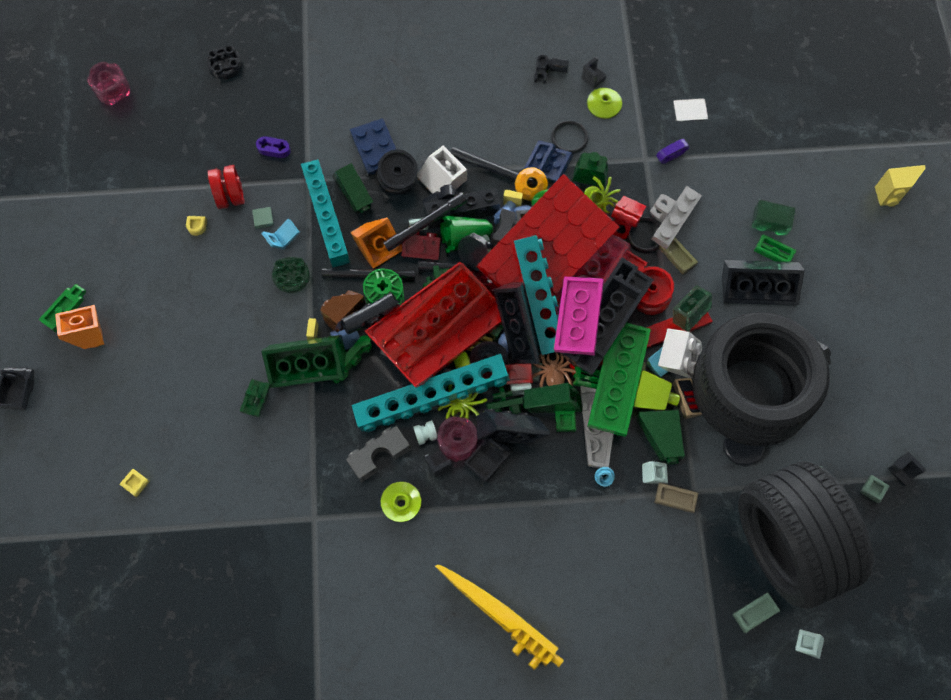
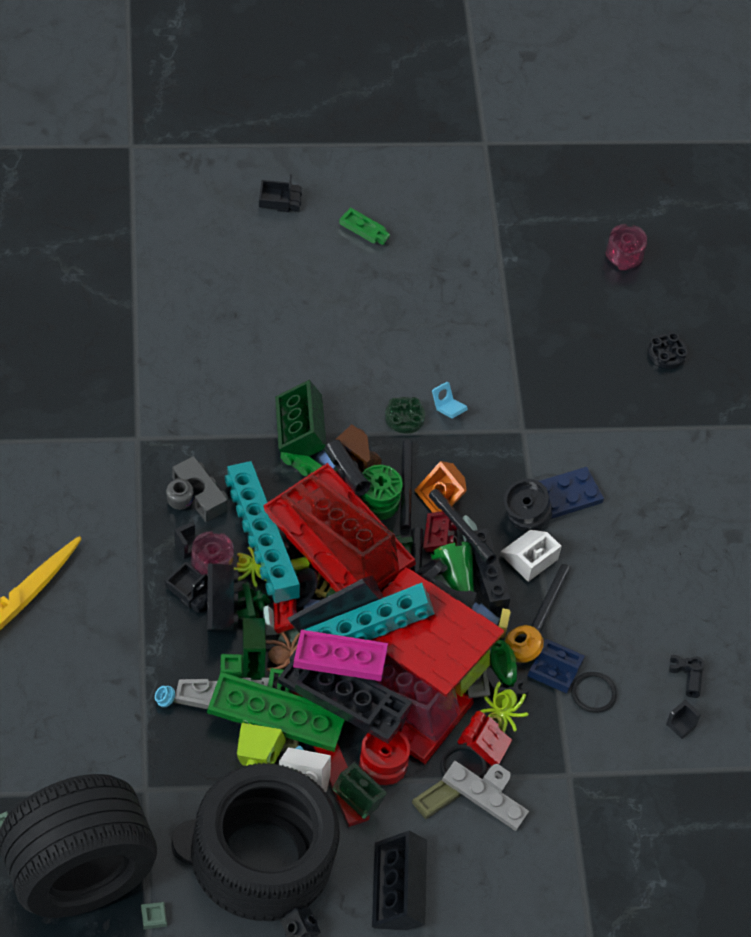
camera: 85 degrees right, 15 degrees down
orange slope [55,305,104,349] -> none
light yellow tile [120,469,150,497] -> none
light yellow tile [186,216,207,236] -> none
red wheel [208,164,245,210] -> none
dark green hips [240,379,271,418] -> none
sand green tile [252,207,274,229] -> none
dark purple beam [256,137,290,158] -> none
teal brick [301,159,350,268] -> none
light yellow tile [306,318,319,339] -> none
dark green slope [332,163,373,213] -> none
lime dish [381,482,421,522] -> none
light aqua wheel [413,421,438,445] -> none
black bar [423,184,464,208] -> none
dark green torso [572,152,609,188] -> none
lime dish [587,88,622,119] -> none
dark green slope [636,410,685,464] -> none
light aqua slope [642,461,668,484] -> none
dark tan tile [654,483,698,513] -> none
dark purple beam [656,139,689,164] -> none
white sticker [674,99,708,121] -> none
clear green brick [751,200,796,235] -> none
green tile [754,234,796,262] -> none
none -> dark grey head [166,479,194,510]

